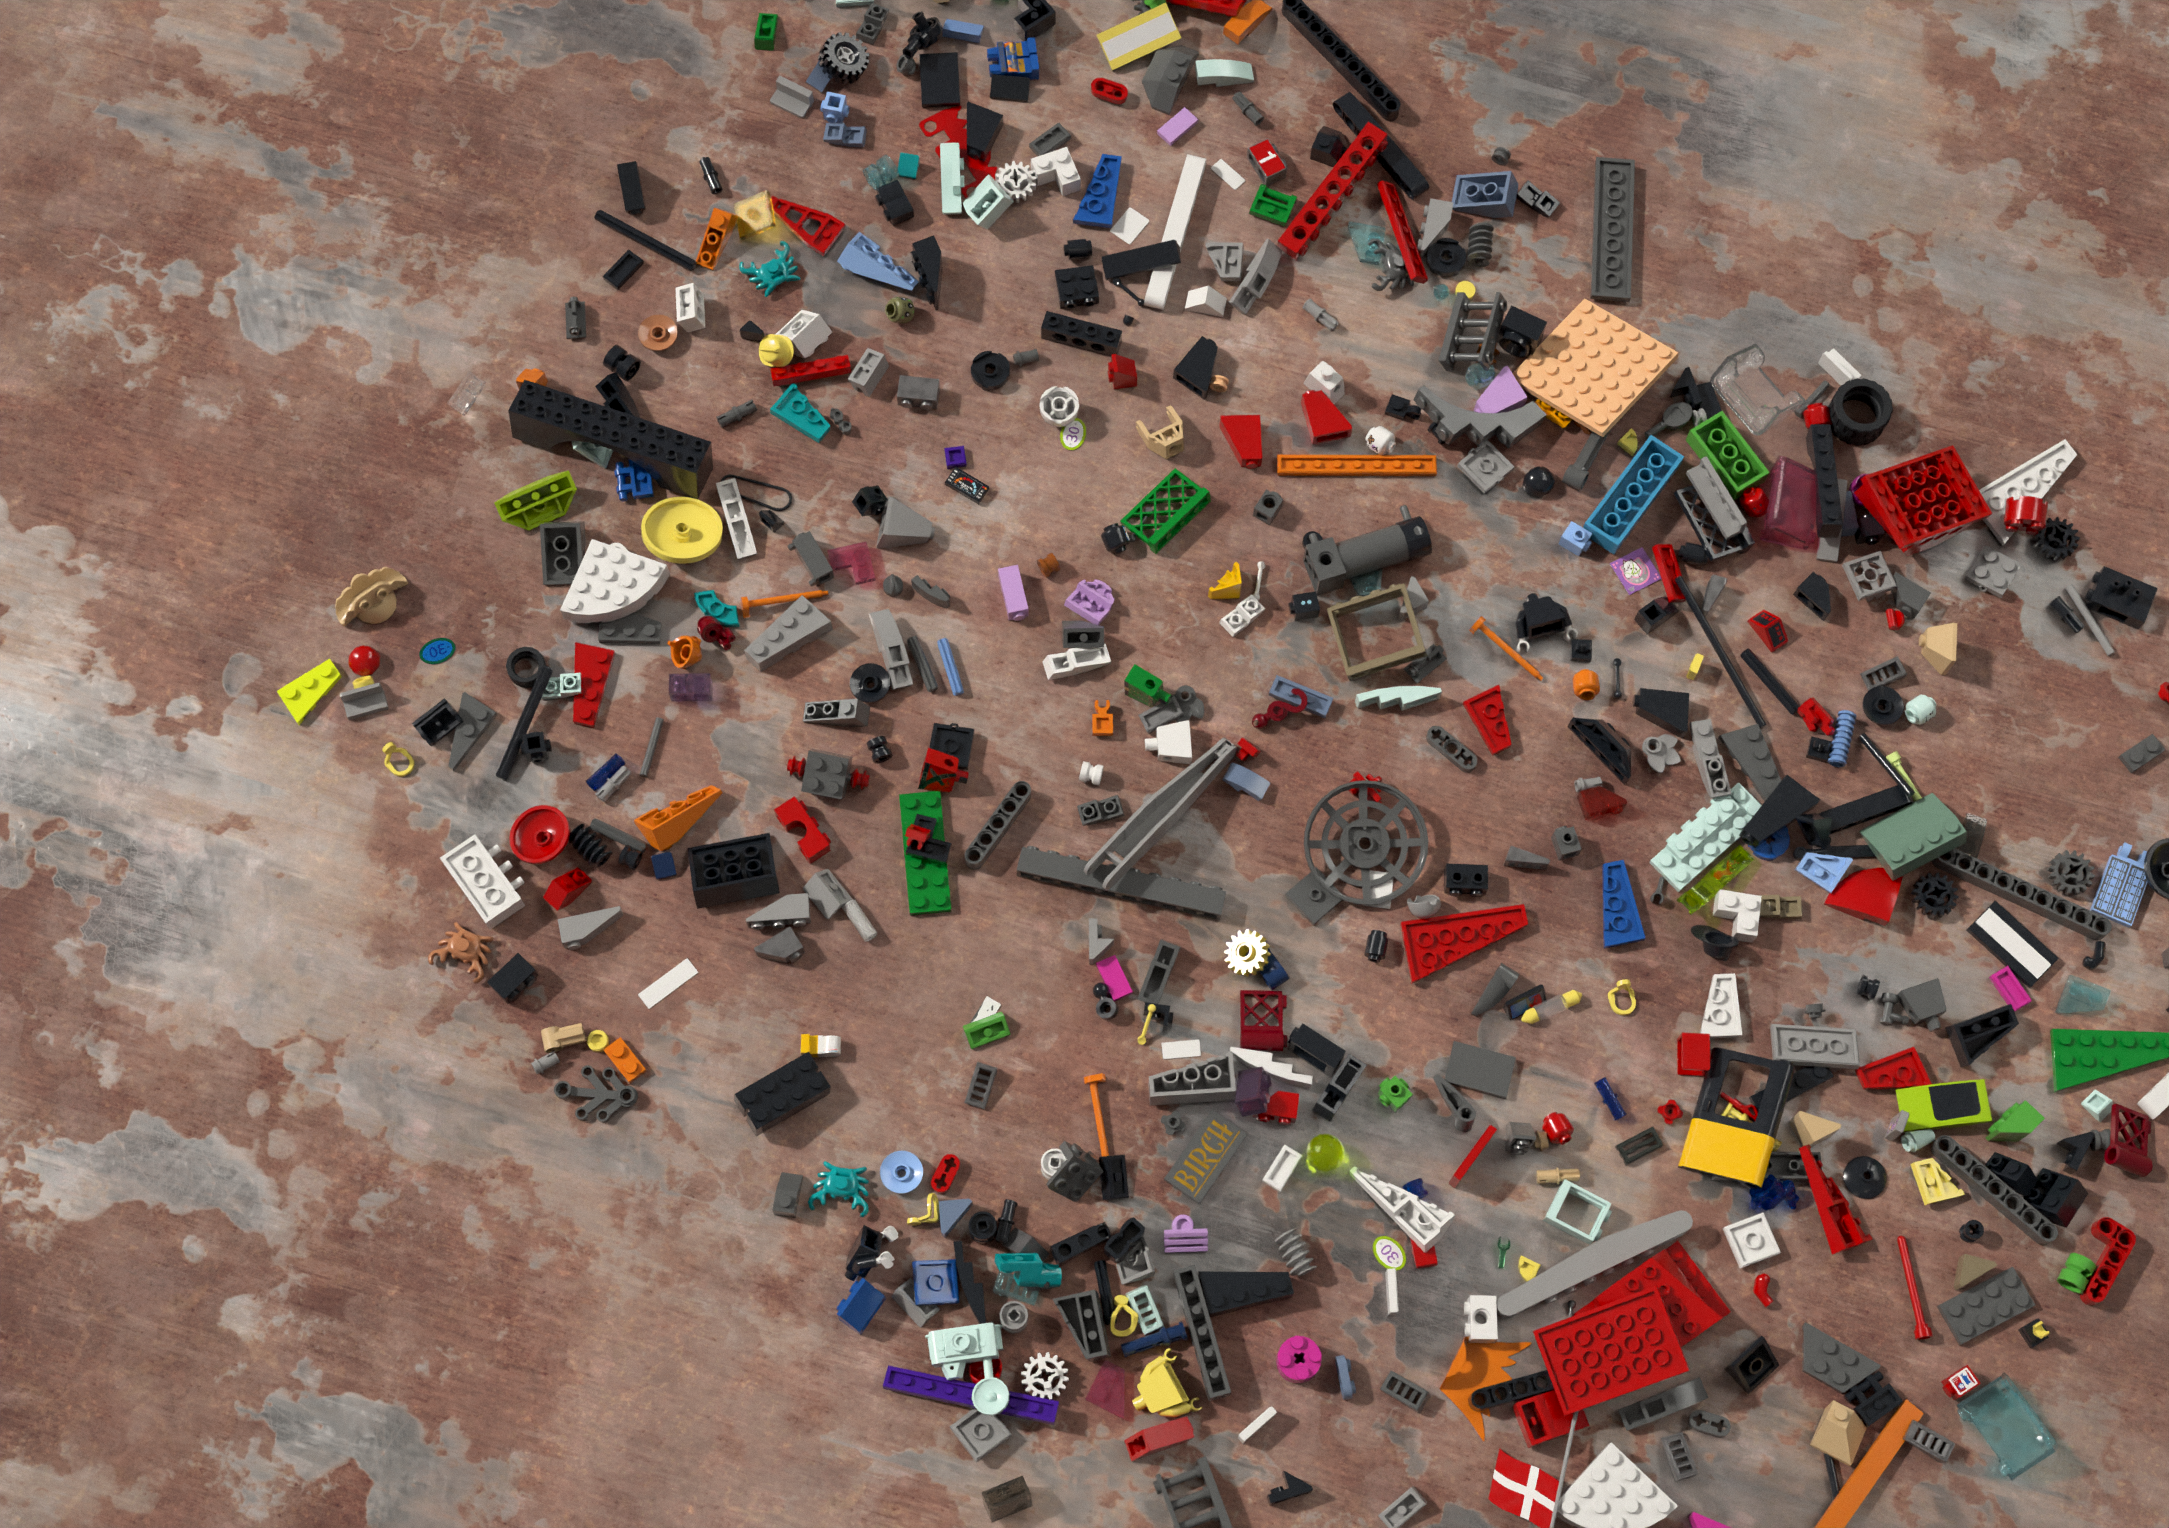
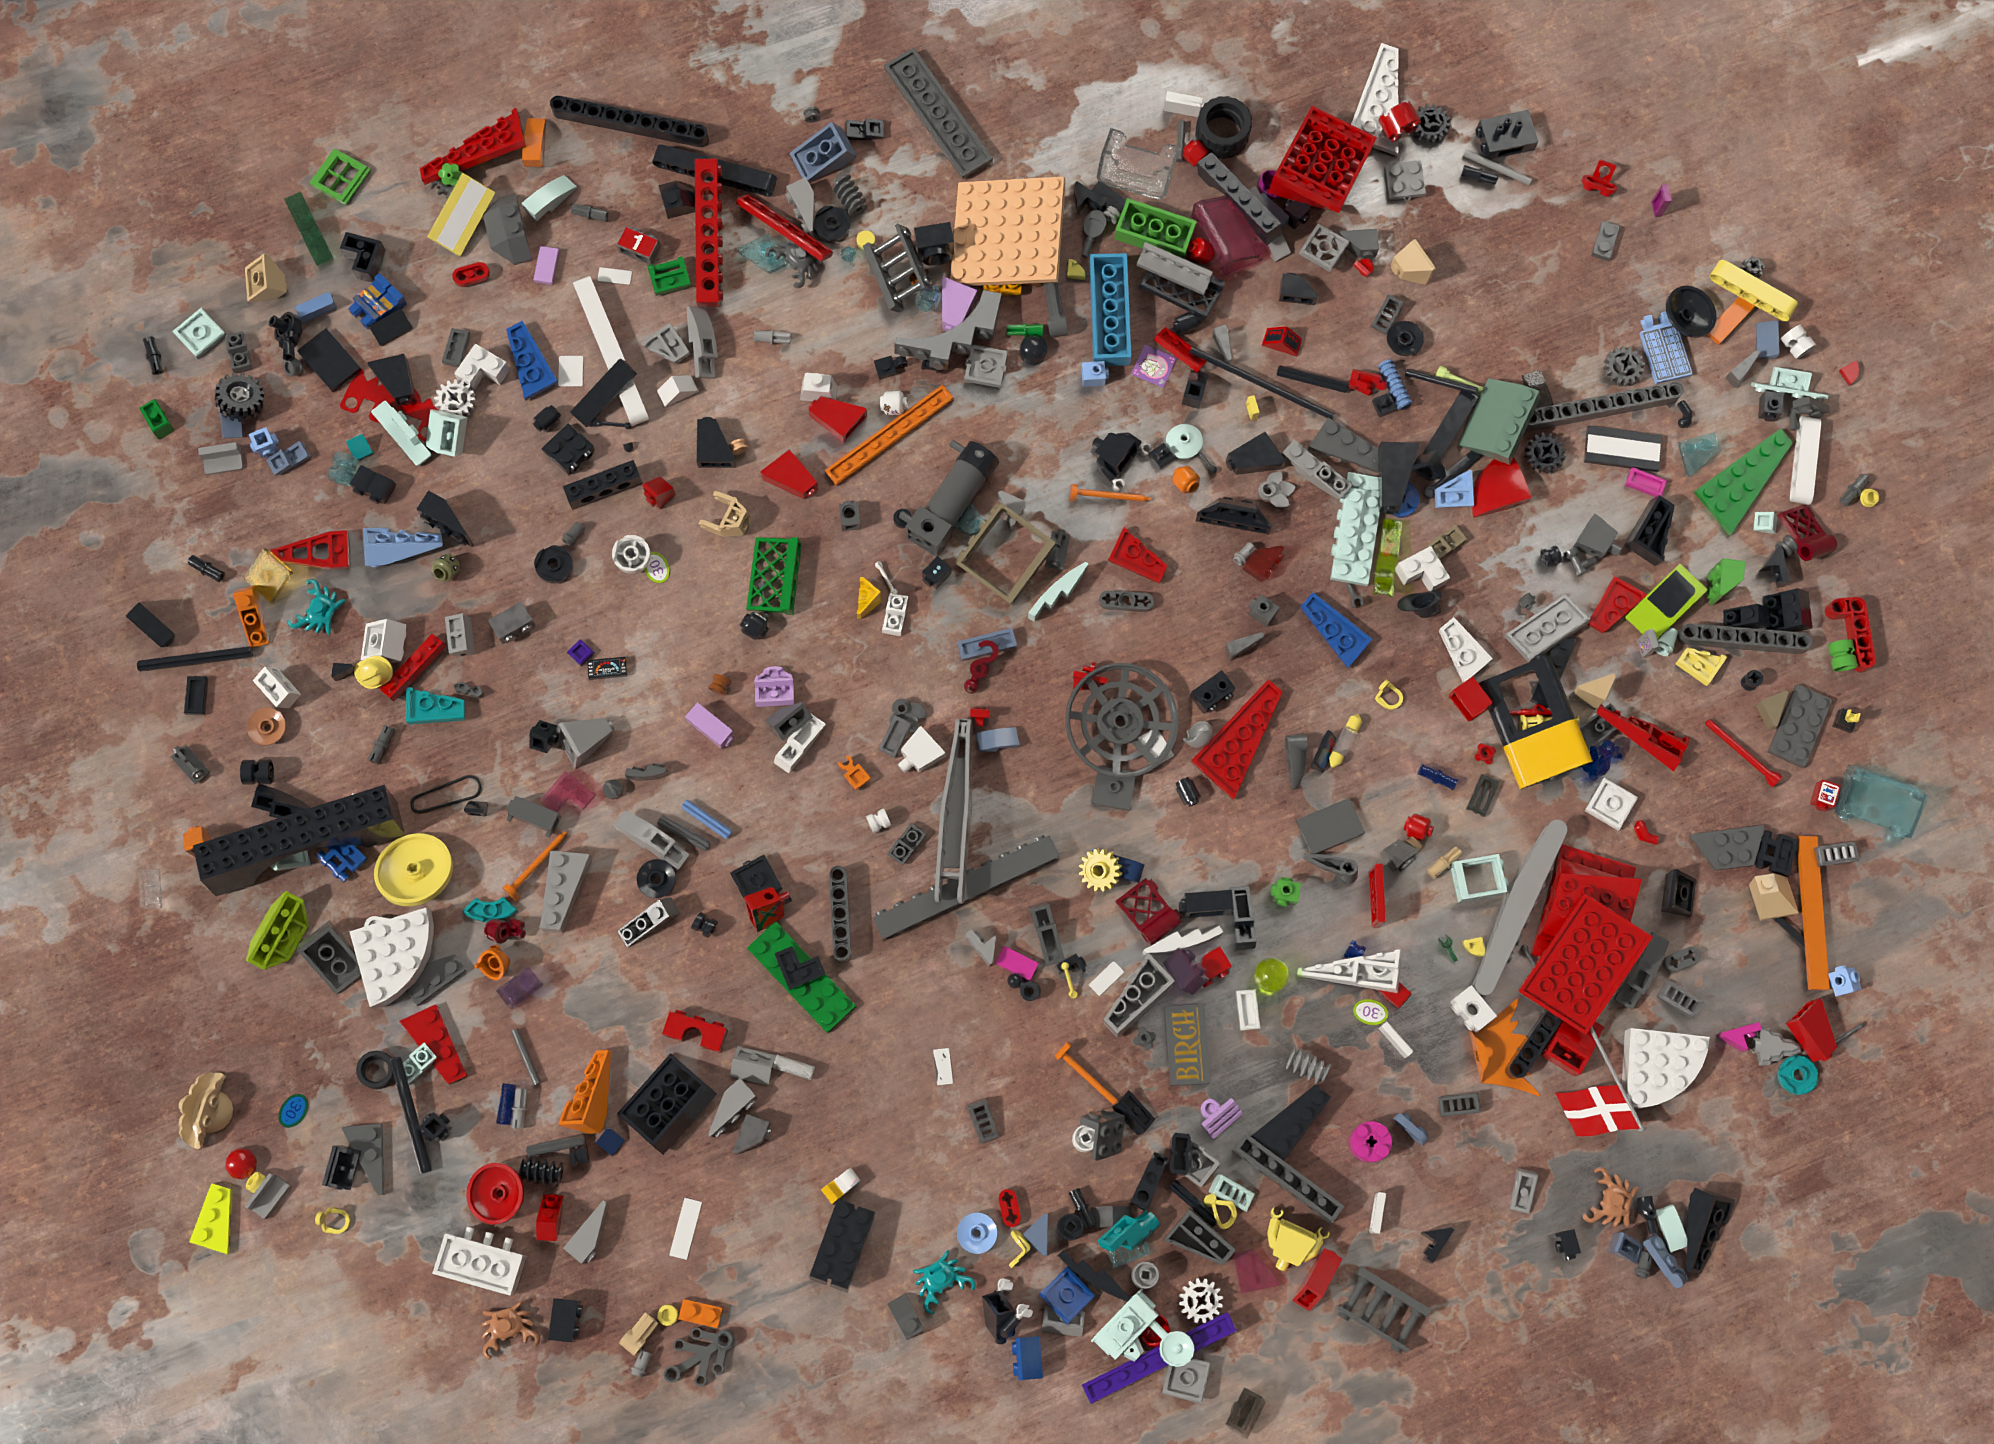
camera: 40 degrees left, 5 degrees up
white slope [716,478,757,559] -> none
dark grey brick [787,749,870,799] -> none
red tile [905,824,931,850] -> none
bright green slope [963,1012,1011,1049] -> none
dark blue pin [1121,1321,1188,1358] -> none
green torso [1124,664,1172,707] -> none
black dish [1843,1156,1887,1199] -> none
light aqua head [1905,694,1936,725] -> none
none -> green axle [1006,323,1043,337]
none -> light aqua dish [1166,424,1203,459]

